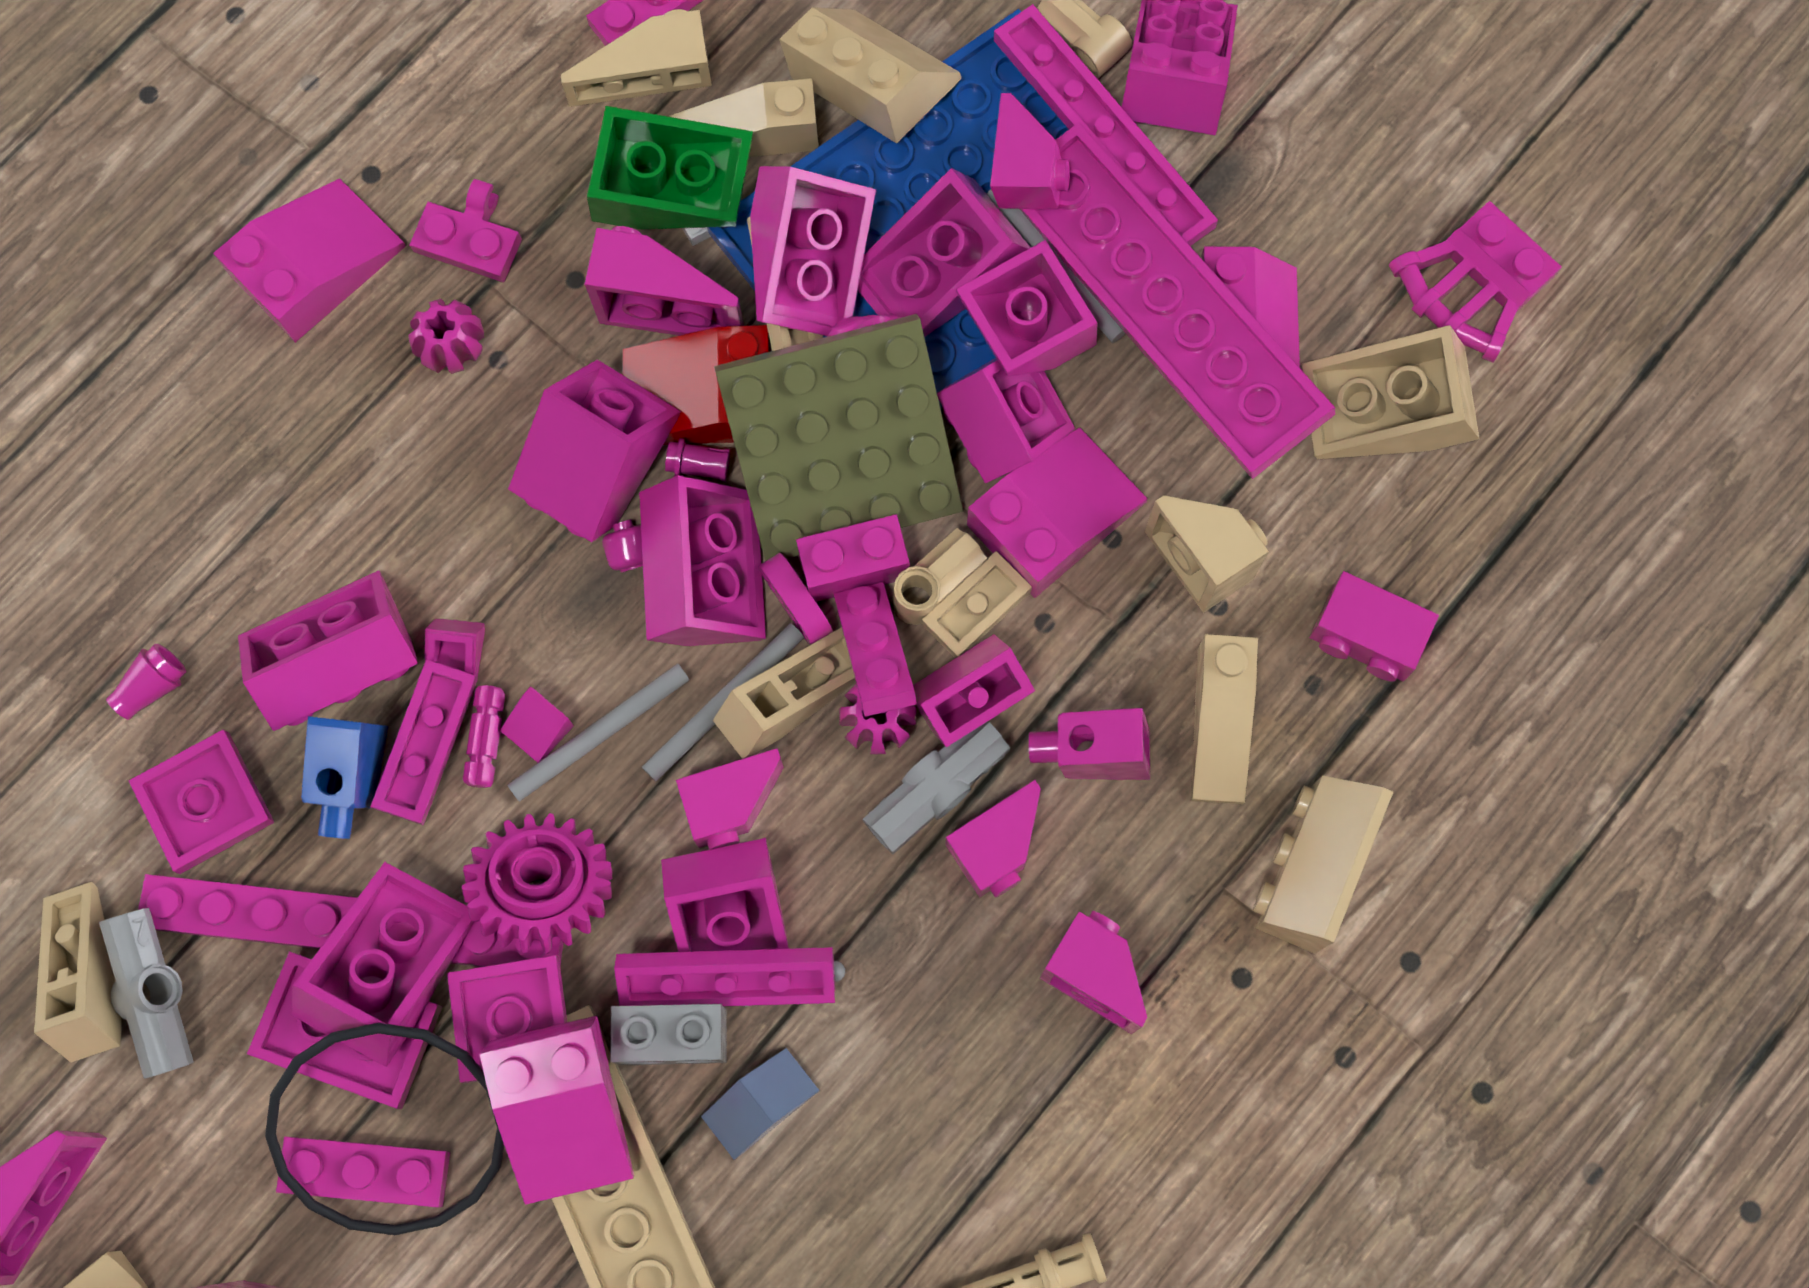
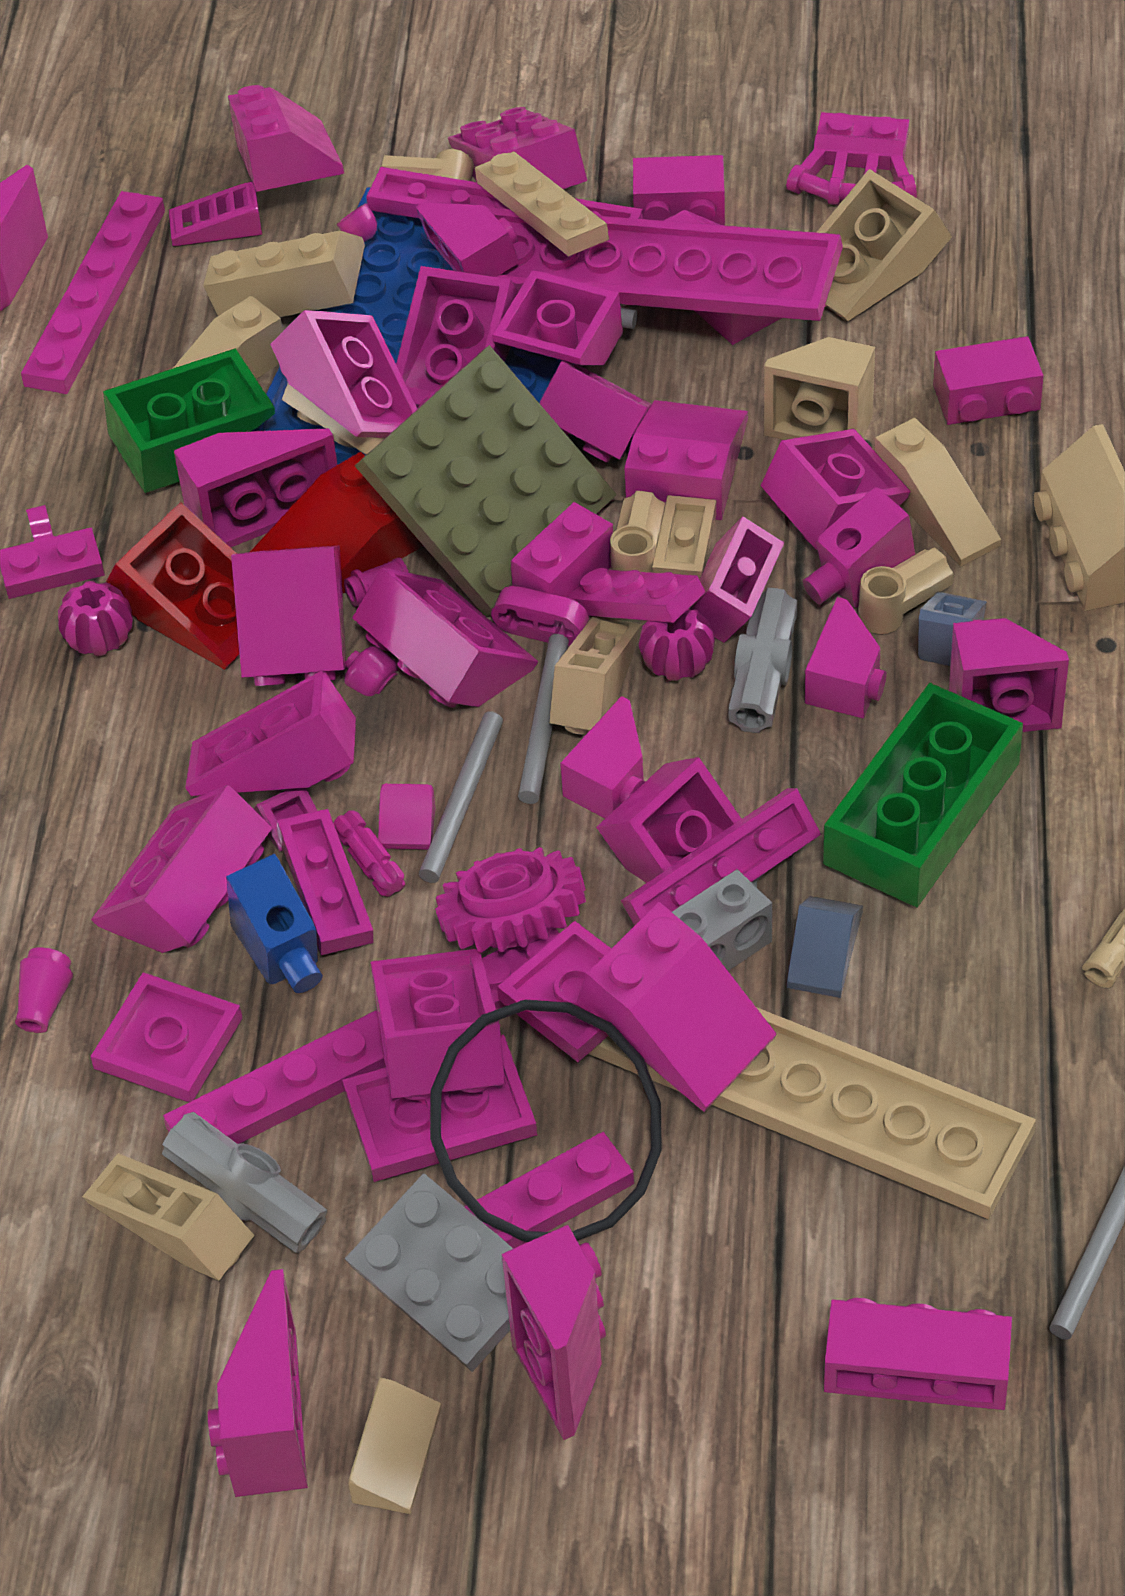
camera: 35 degrees left, 25 degrees down
tan slope [561,9,712,107] -> none
none -> red slope [105,502,240,670]
none -> dark pink slope [185,670,356,796]
none -> dark pink hinge [336,203,377,242]
none -> light grey plate [345,1173,514,1372]
none -> tan plate [475,152,609,256]
none -> dark pink brick [633,155,725,226]
none -> dark pink slope [760,429,911,550]
none -> green brick [823,682,1023,908]
none -> tan piece [858,547,953,634]
none -> sand blue slope [918,592,987,666]

